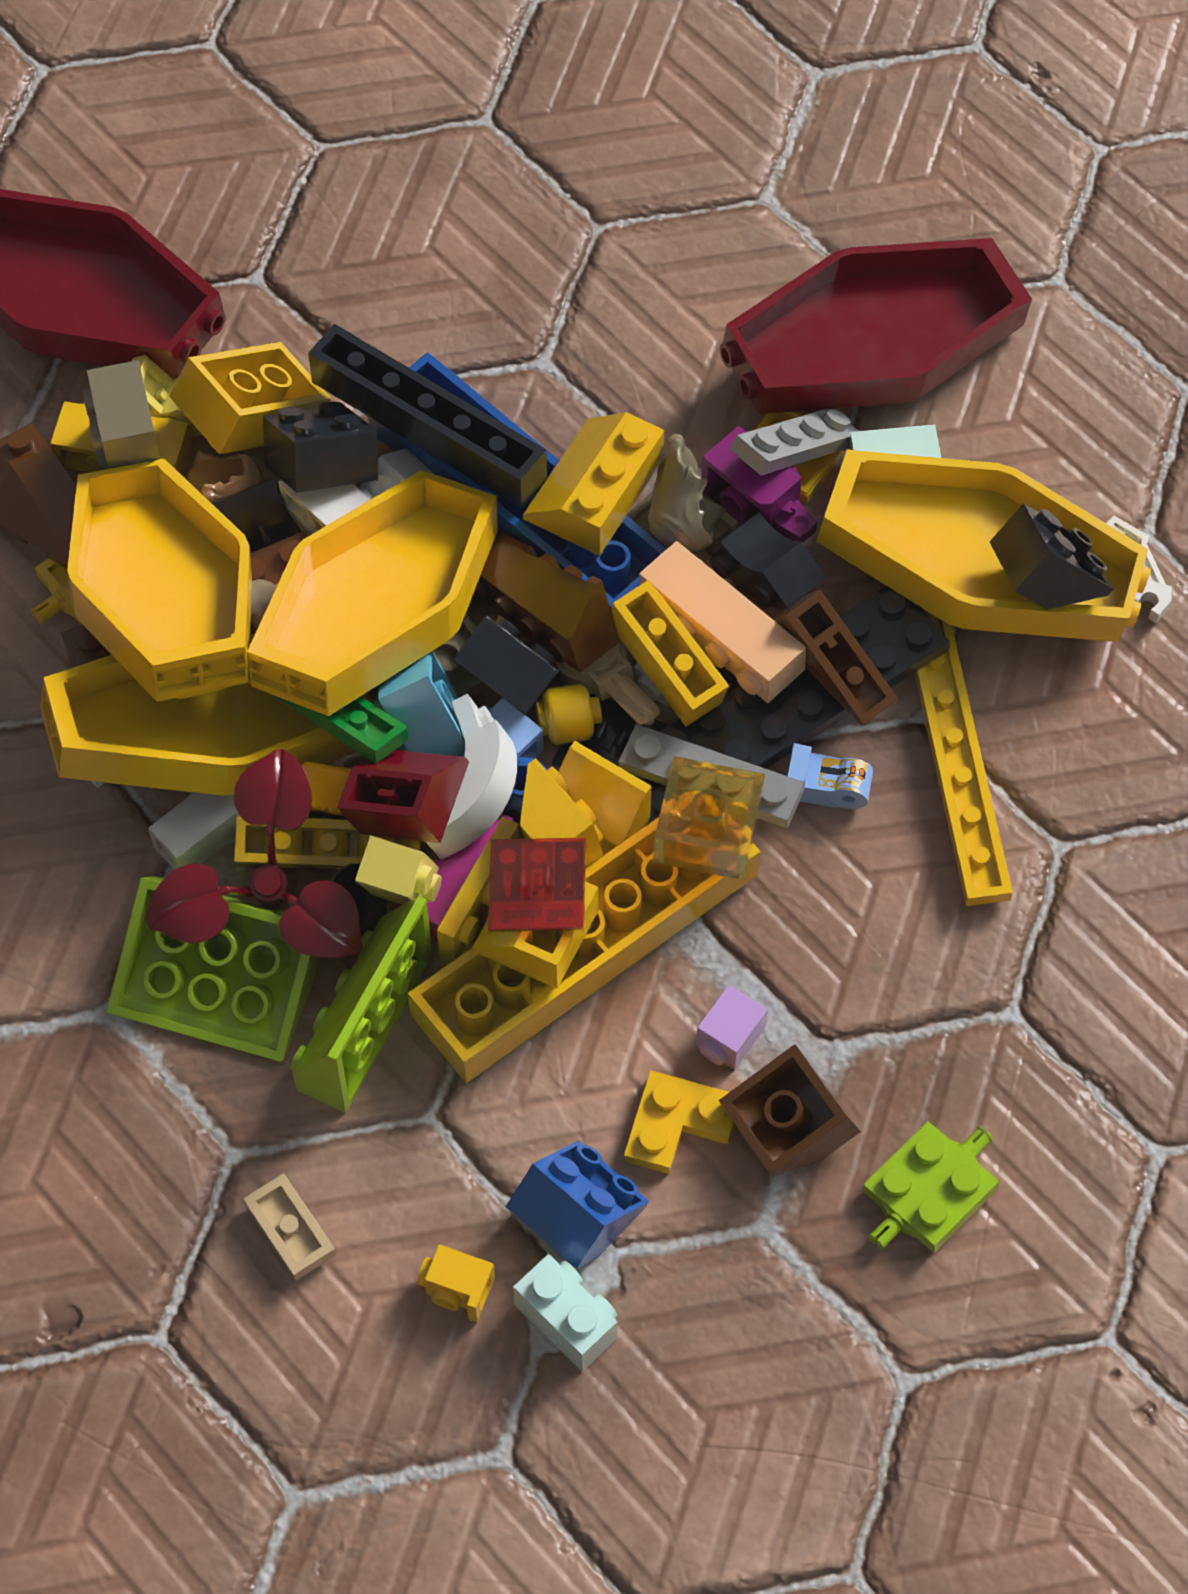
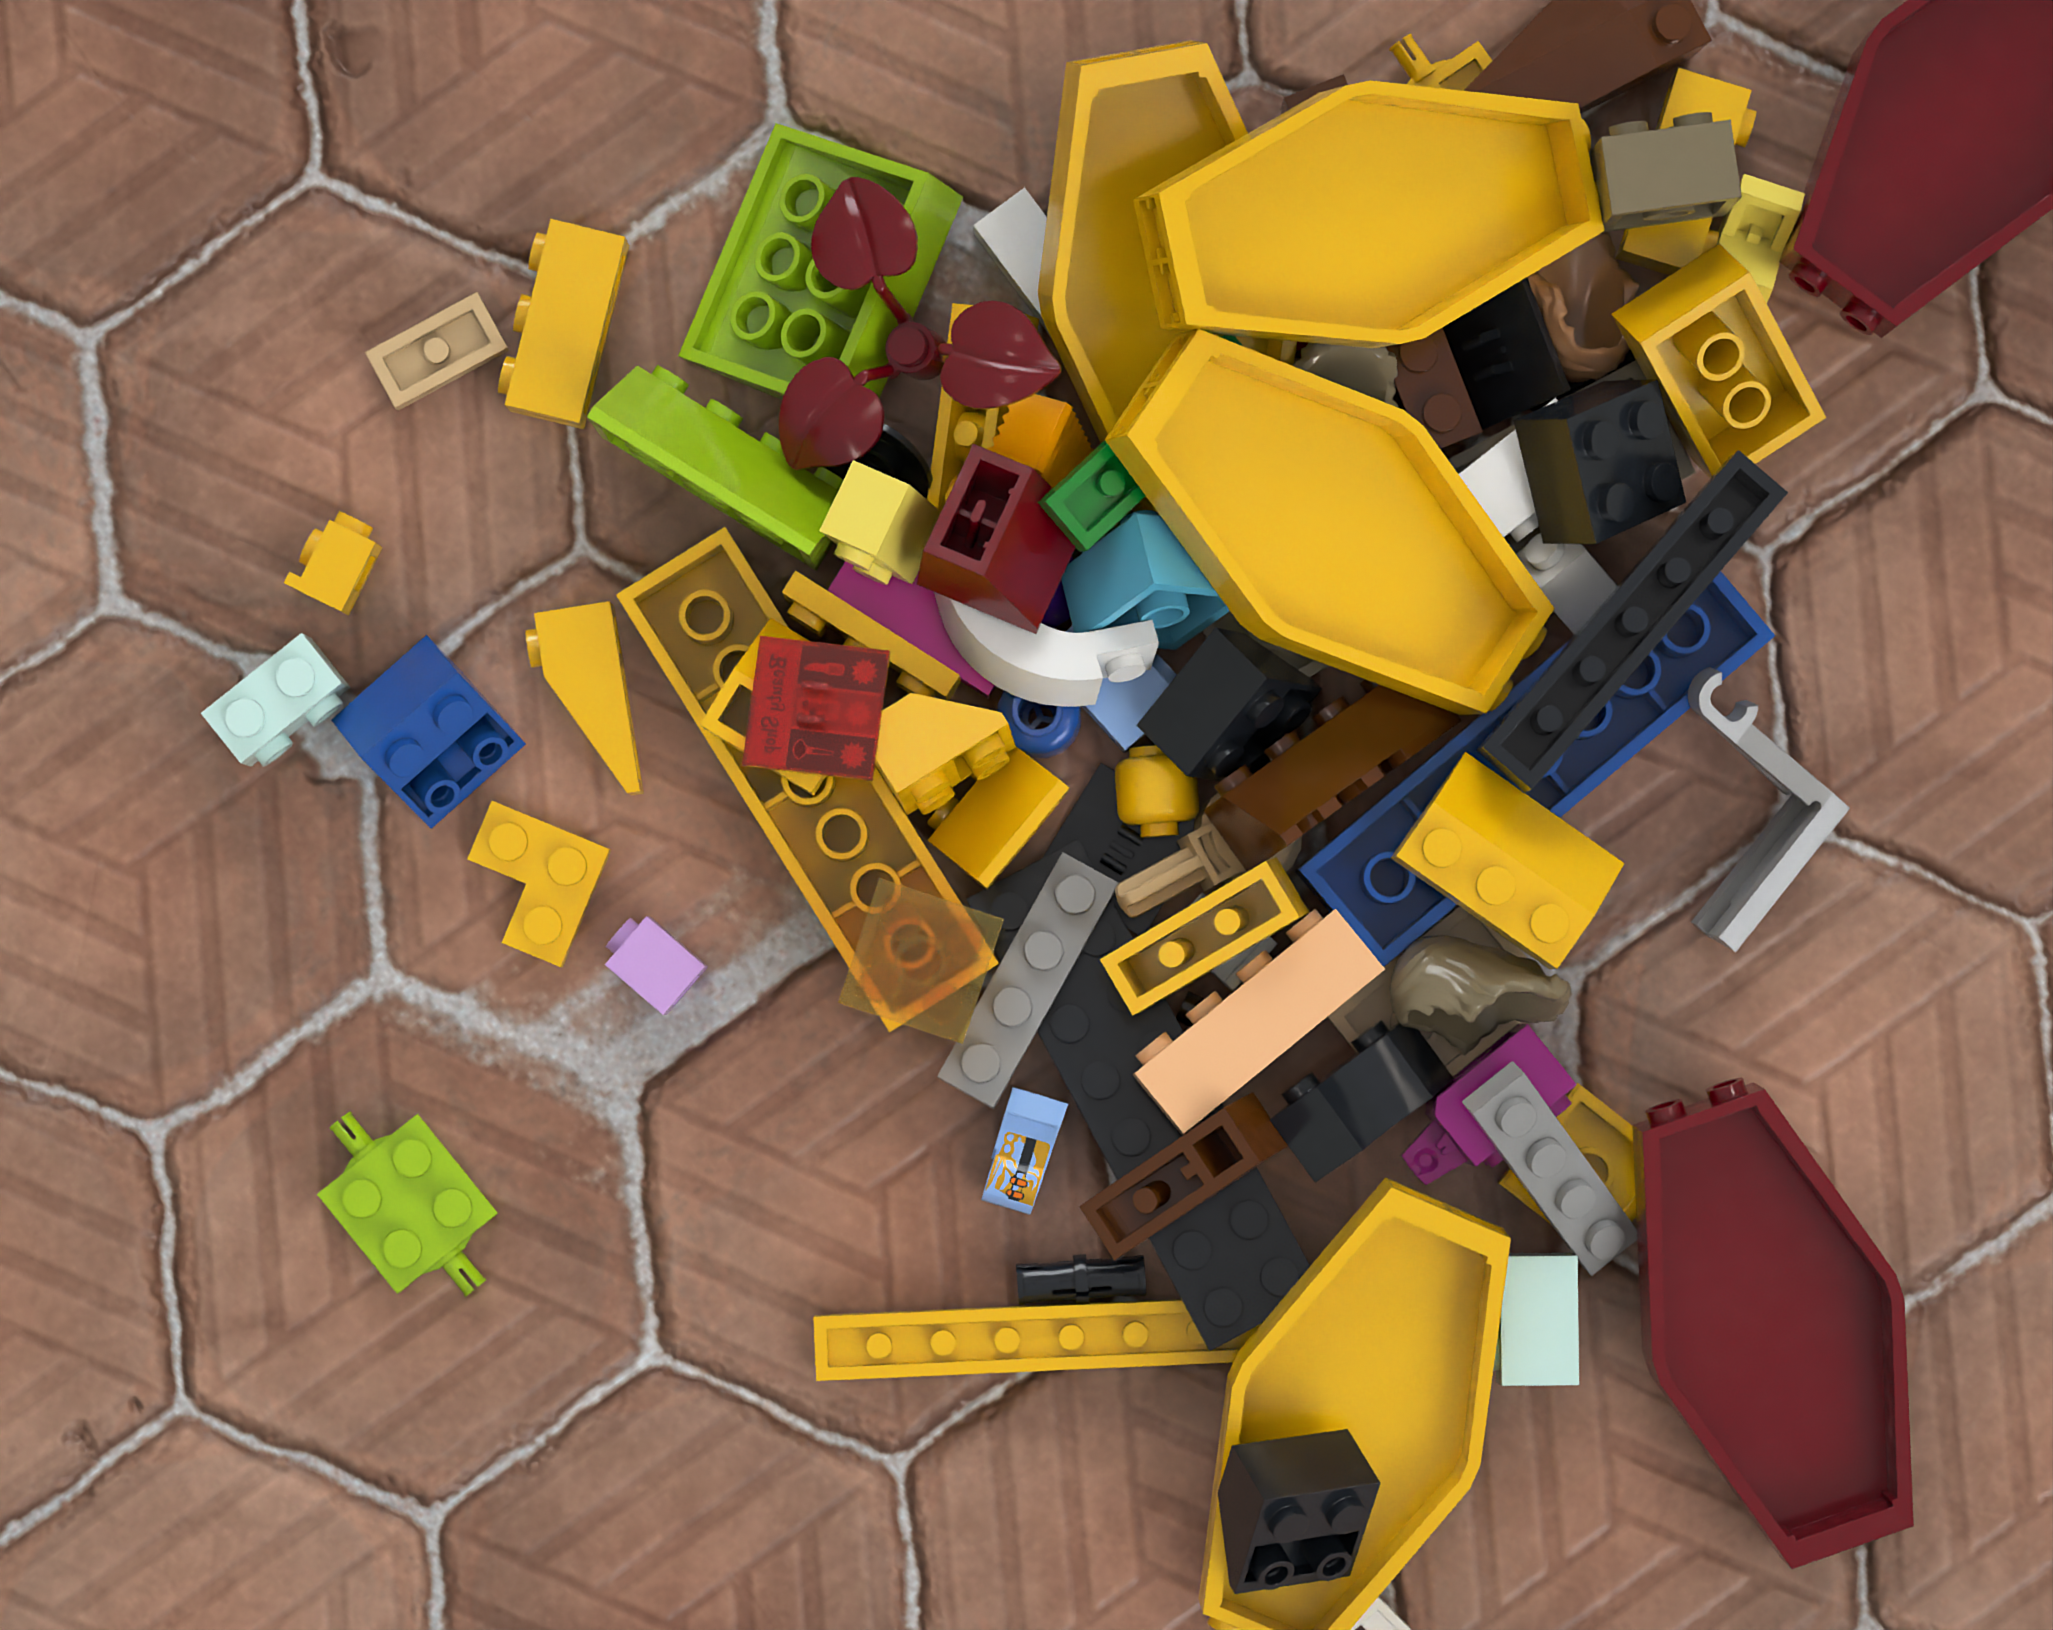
camera: 90 degrees right, 25 degrees up
reddish brown slope [718,1044,861,1177] -> none
none -> yellow brick [498,219,630,429]
none -> yellow slope [525,601,644,796]
none -> black pin [1016,1254,1146,1305]
none -> light grey hinge [1688,667,1850,952]

